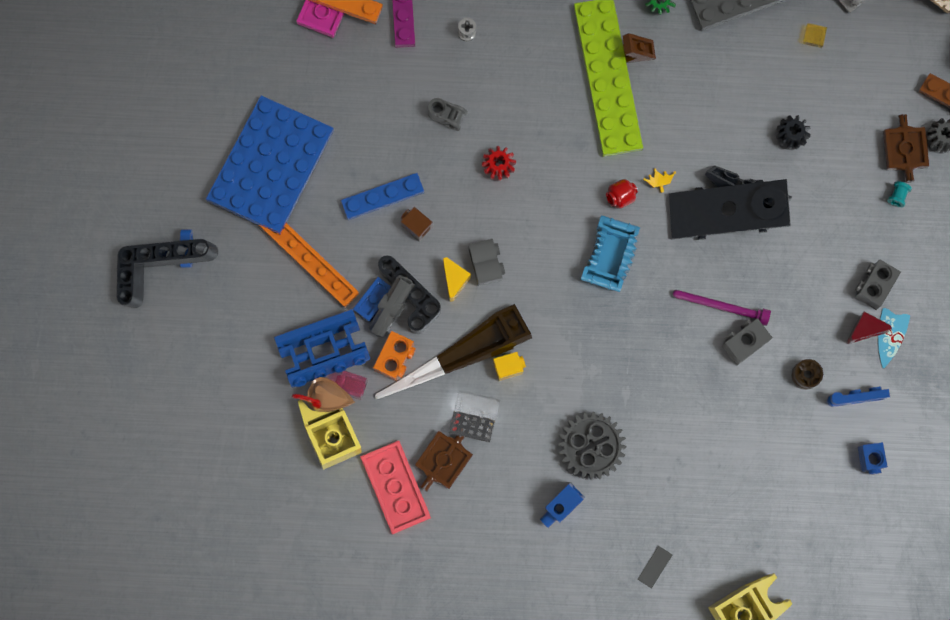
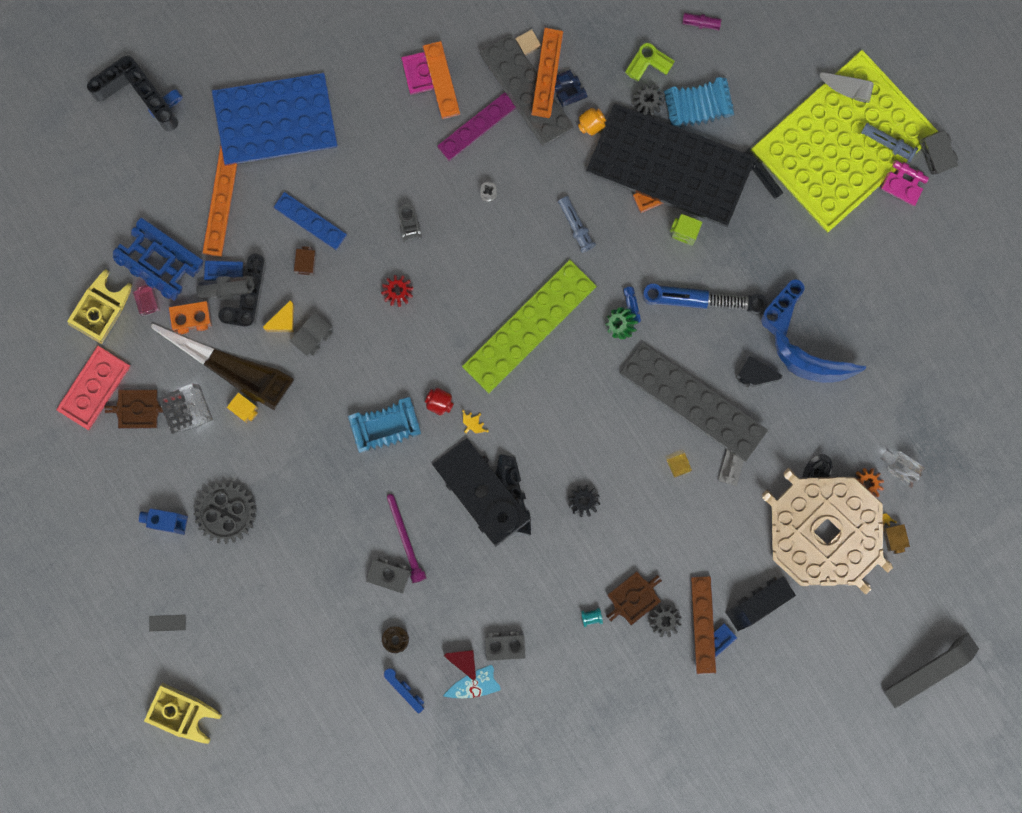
camera: 55 degrees right, 5 degrees up
medium nougat piece [292,377,355,412] -> none
reddish brown slope [623,33,656,63] -> none
blue brick [857,442,888,475] -> none

